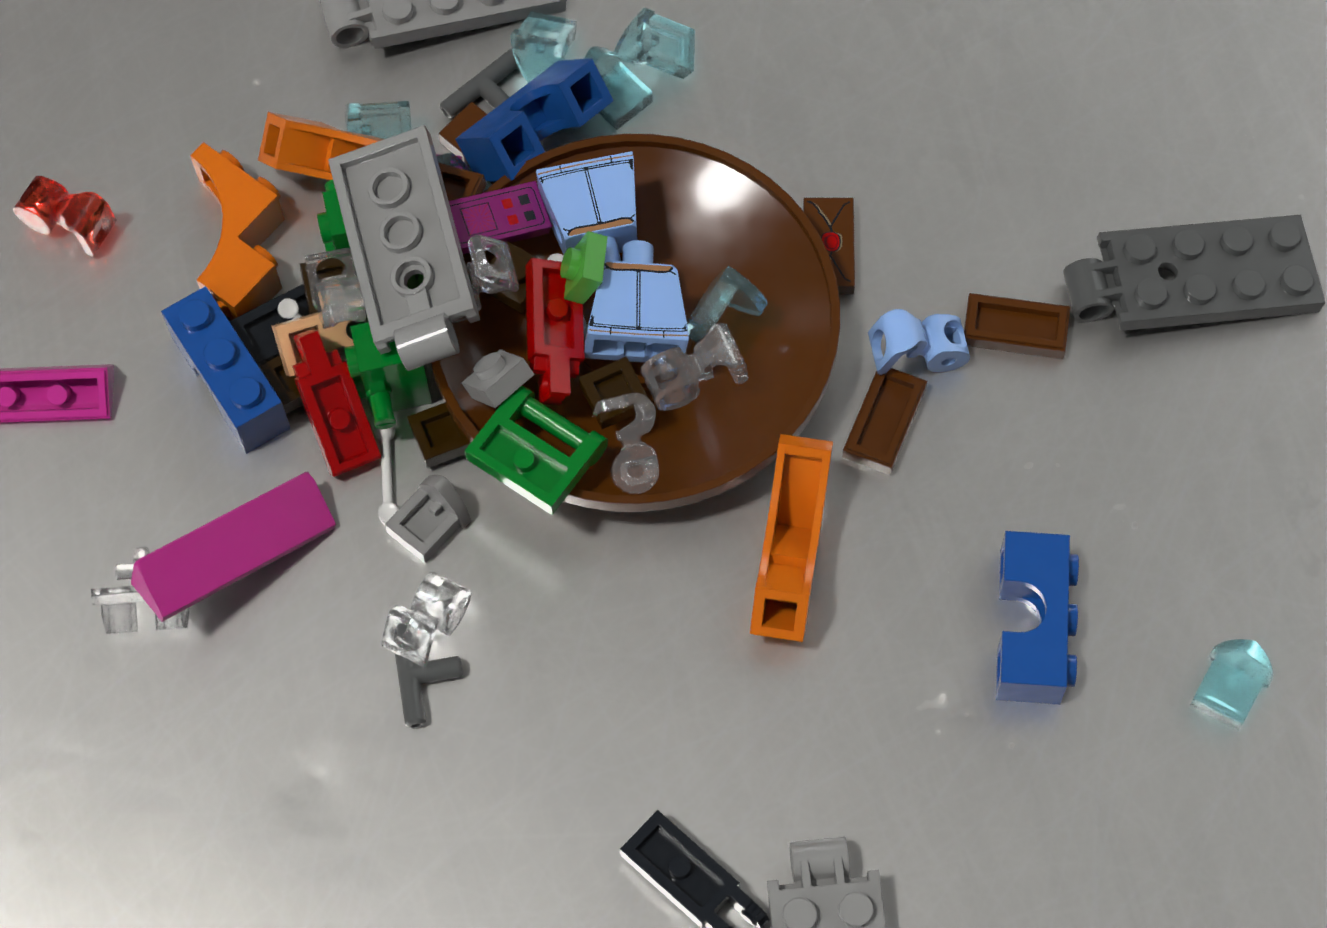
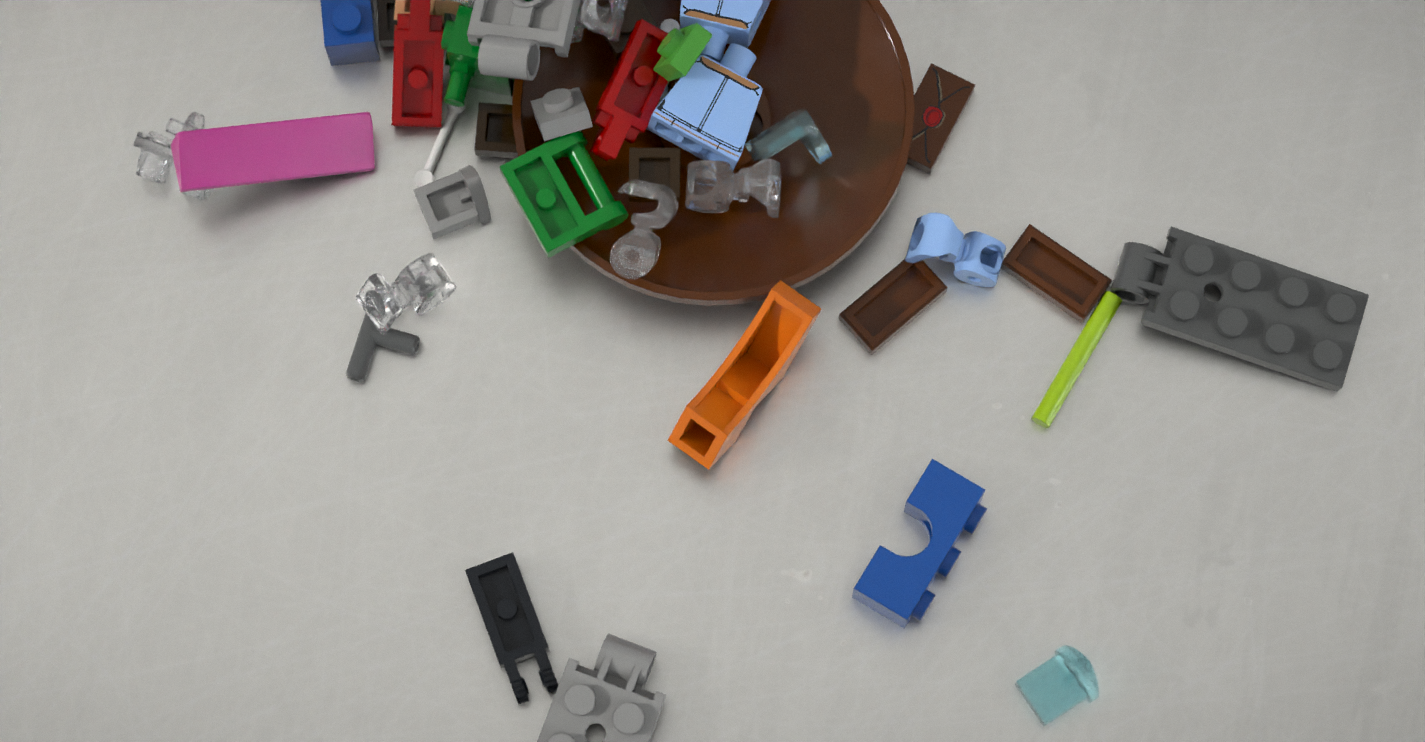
camera: 25 degrees right, 10 degrees up
none -> lime bar [1031,291,1122,428]

